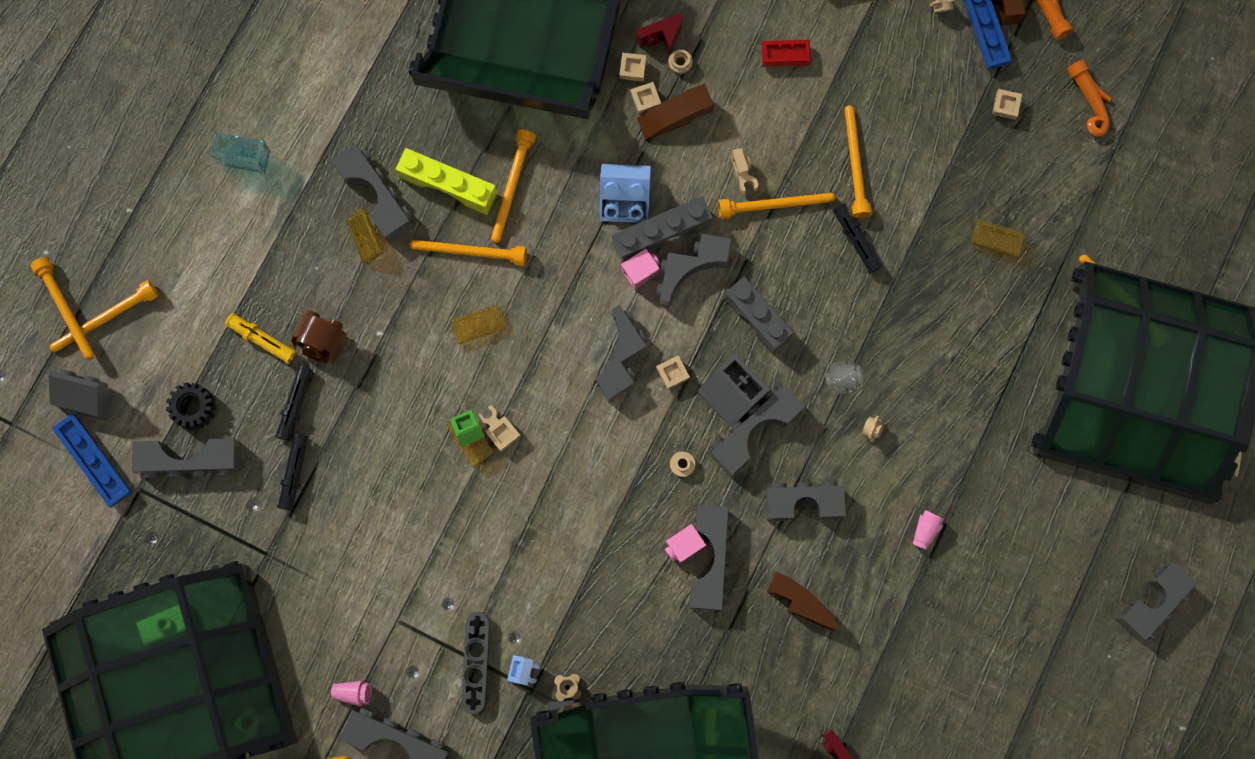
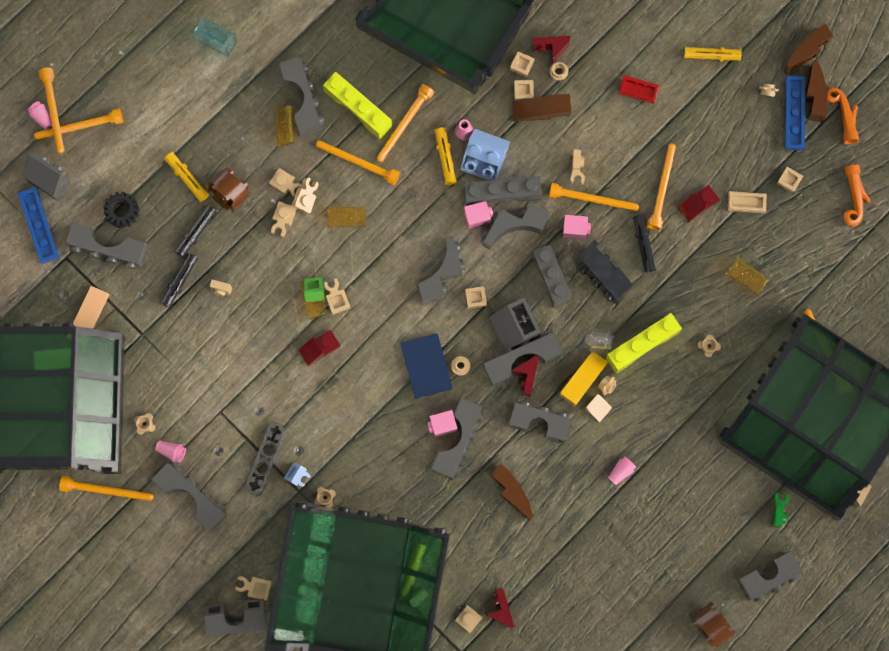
camera: 15 degrees right, 0 degrees up
none -> bright pink cone [27,101,52,130]
none -> light nougat tile [66,286,109,346]
none -> tan plate [134,413,155,435]
none -> tan plate [210,279,232,297]
none -> tan plate [269,168,303,197]
none -> tan plate [271,202,297,237]
none -> plate [291,178,318,214]
none -> dark red slope [298,330,341,367]
none -> dark blue tile [401,333,453,399]
none -> yellow pin [434,127,457,185]
none -> bright pink cone [455,119,474,140]
none -> dark red slope [512,356,539,397]
none -> yellow slope [559,351,608,407]
none -> bright pink brick [562,215,591,240]
none -> black wedge [576,240,633,304]
none -> slope [585,394,612,422]
none -> neon yellow arch [606,313,682,374]
none -> dark red slope [678,185,720,223]
none -> reddish brown brick [692,602,736,648]
none -> tan plate [698,335,721,357]
none -> tan tile [727,191,767,214]
none -> green plate [772,493,790,528]

